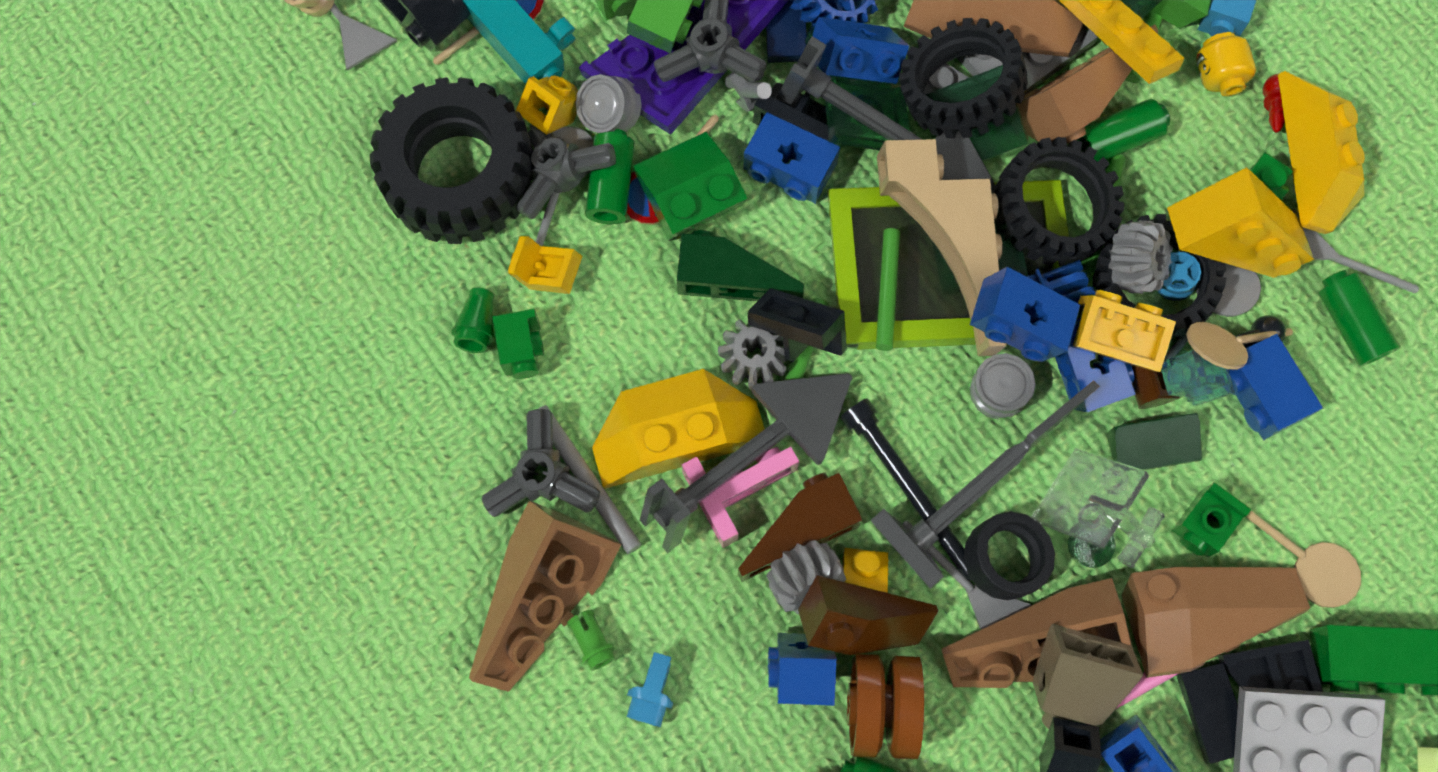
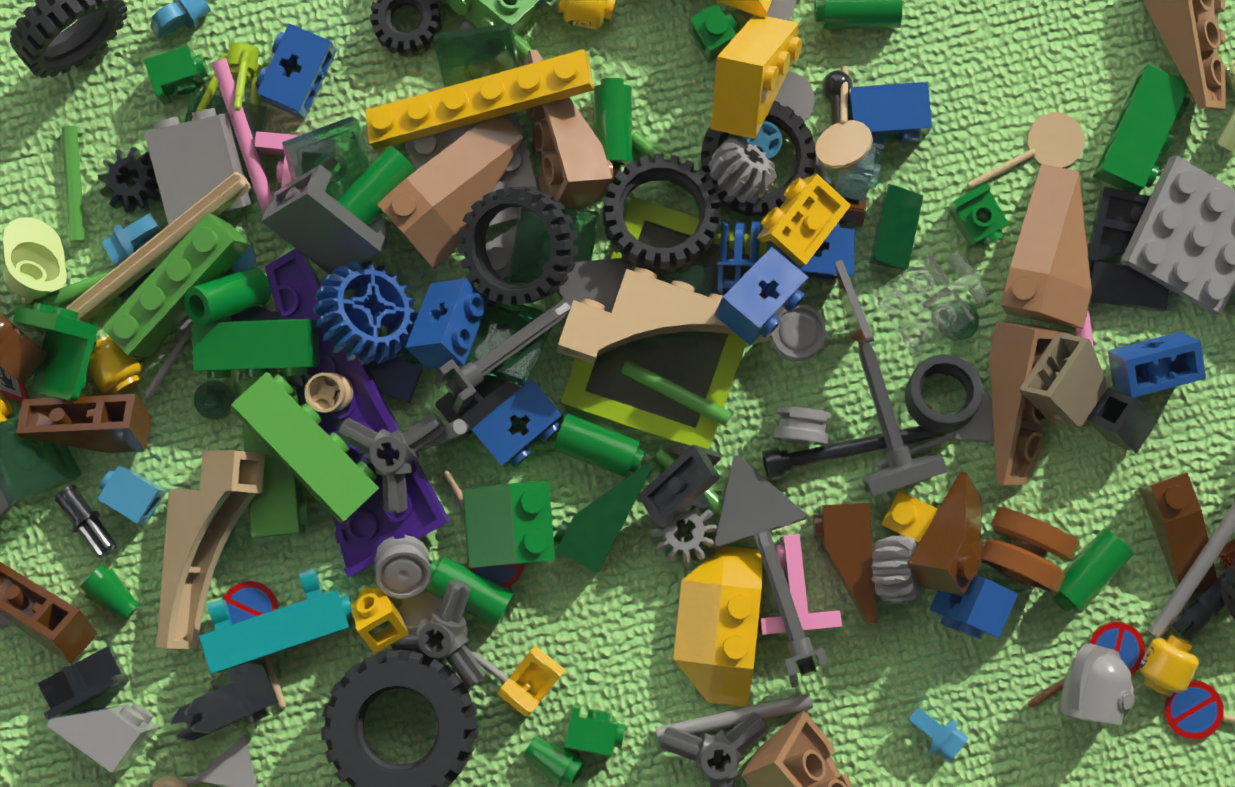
camera: 65 degrees left, 10 degrees up
bright green pin [567,610,615,671] -> none
none -> green brick [553,413,645,478]
none -> light grey wheel [773,406,831,445]

